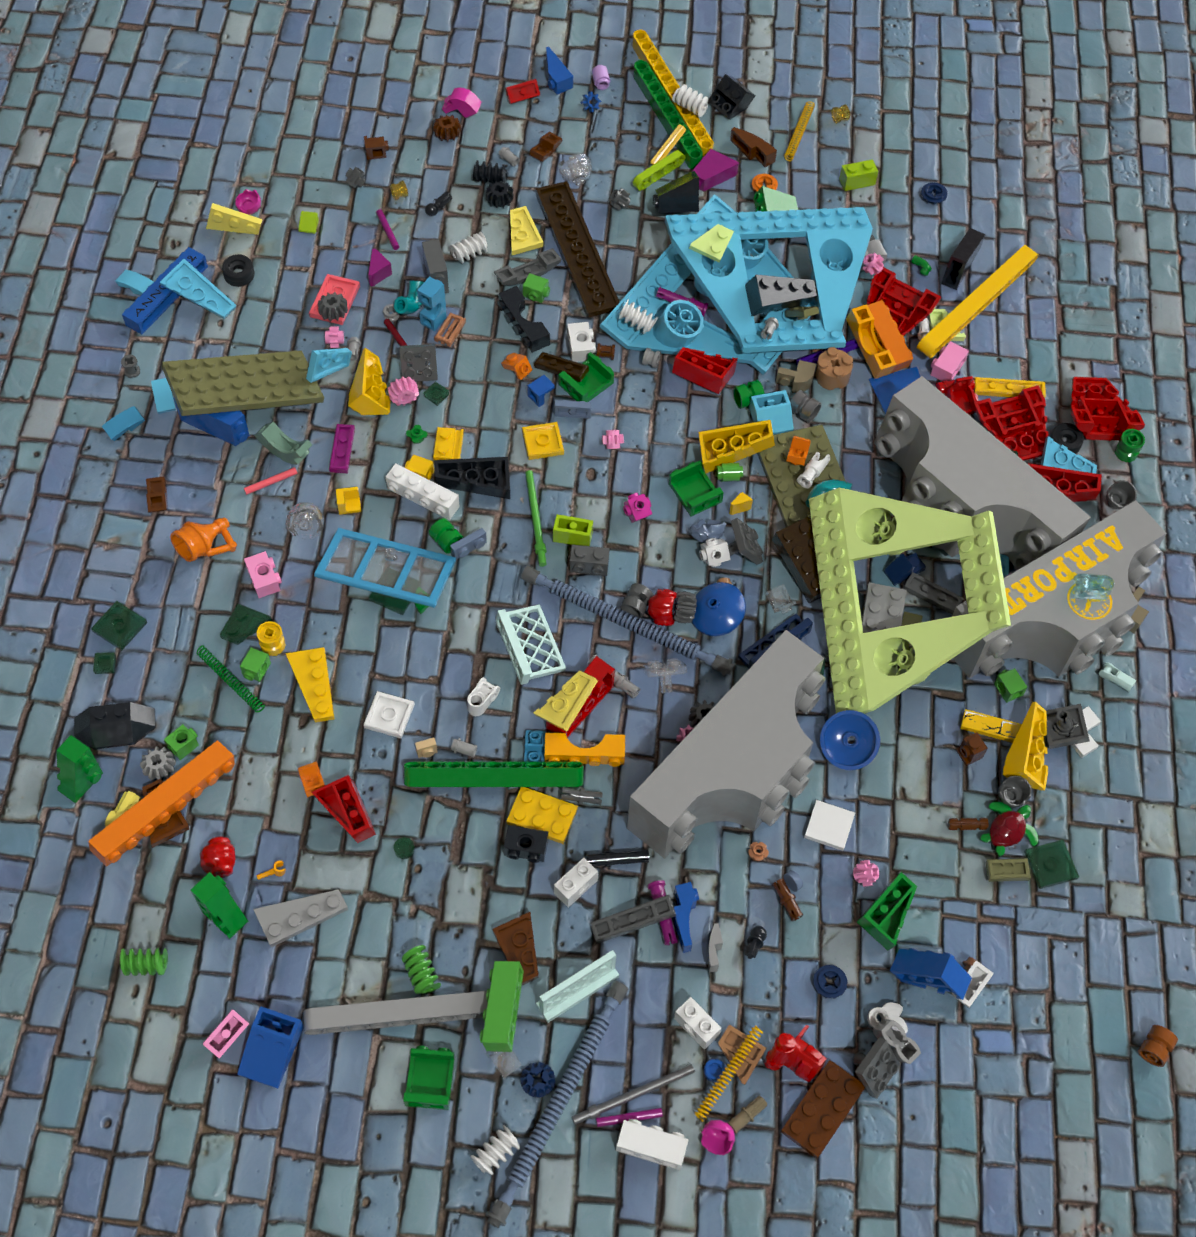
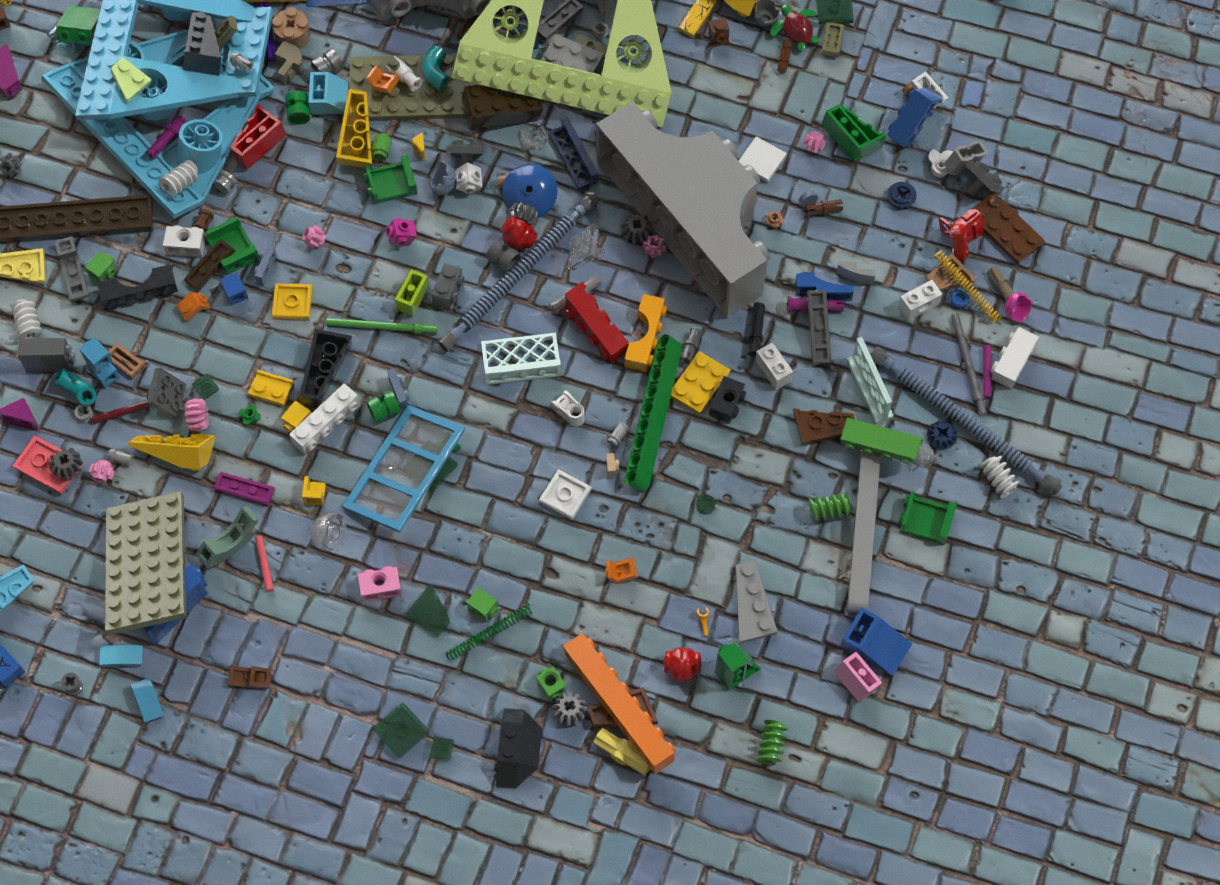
camera: 75 degrees left, 5 degrees up
green wedge [56,735,103,804] -> none
orange piece [170,517,237,562] -> none
yellow wheel [256,621,286,656] -> none
yellow wing [286,647,335,723] -> none
medium azure wing [306,348,352,383] -> none
red wedge [311,775,376,843] -> none
dark azure slope [524,730,546,762] -> none
light yellow wing [533,670,598,732] -> none
black slope [652,171,699,213] -> none
black axle [744,926,767,959] -> none
orange gear [751,174,778,192] -> none
blue dish [820,710,880,770] -> none

